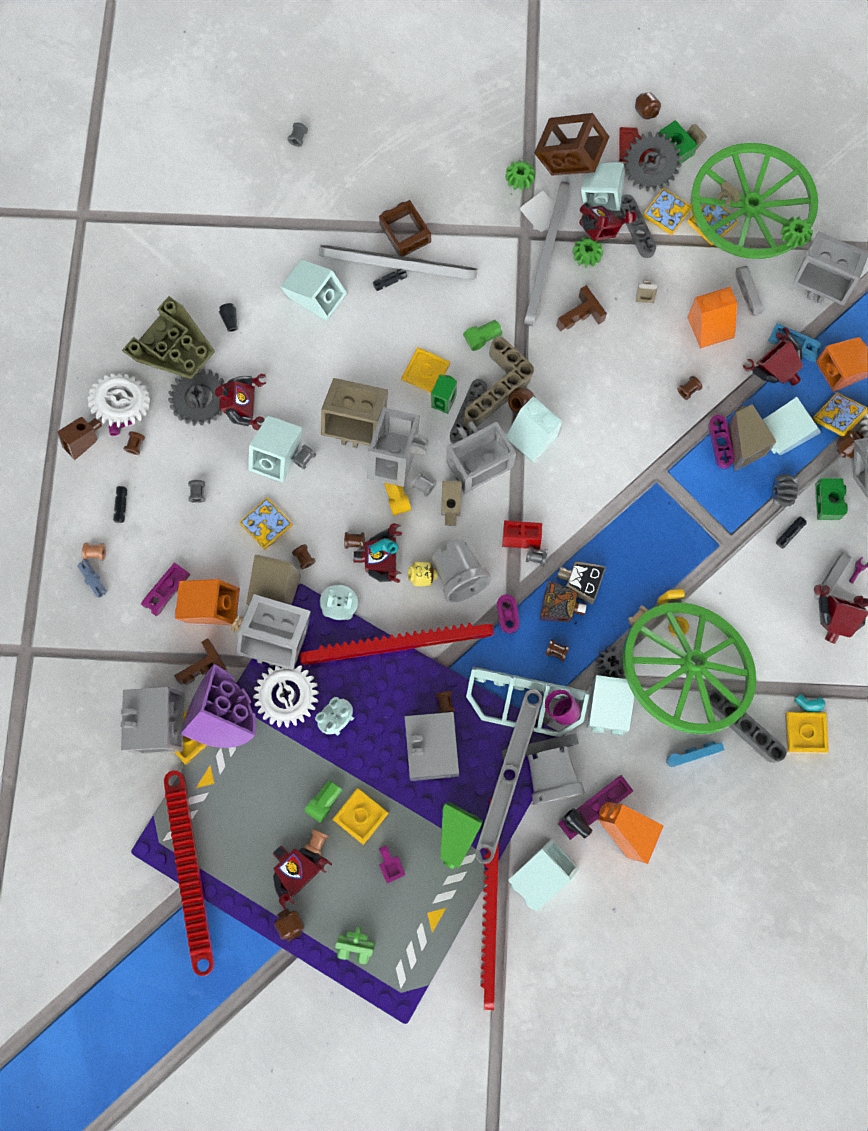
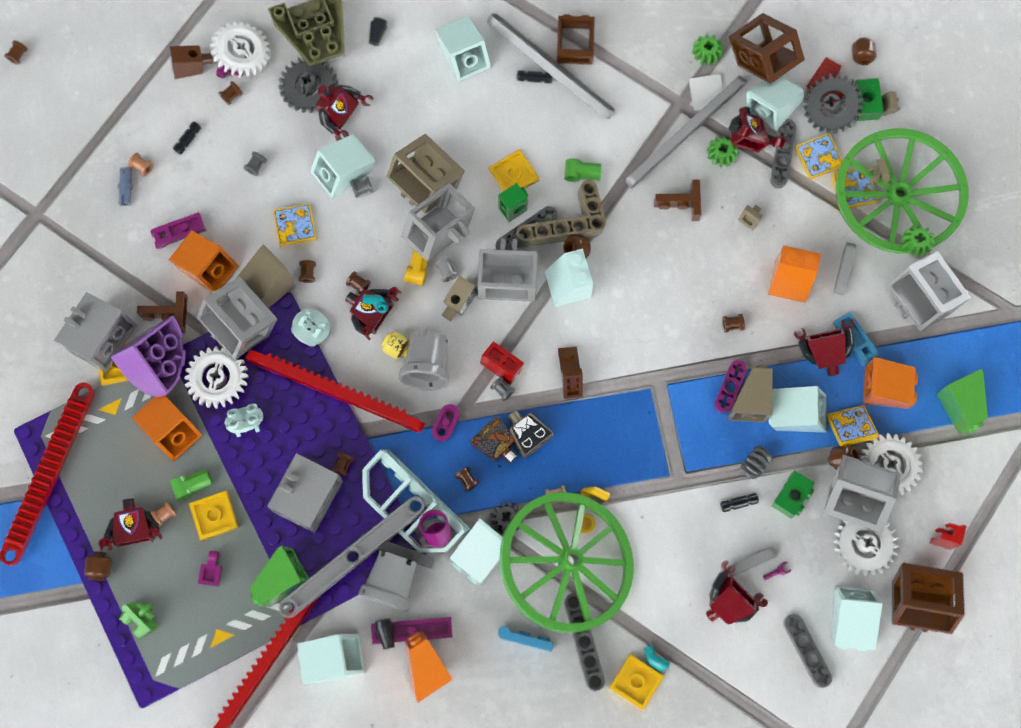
camera: 30 degrees right, 0 degrees up
none -> orange slope [131,395,203,462]
none -> reddish brown bracket [558,346,583,399]

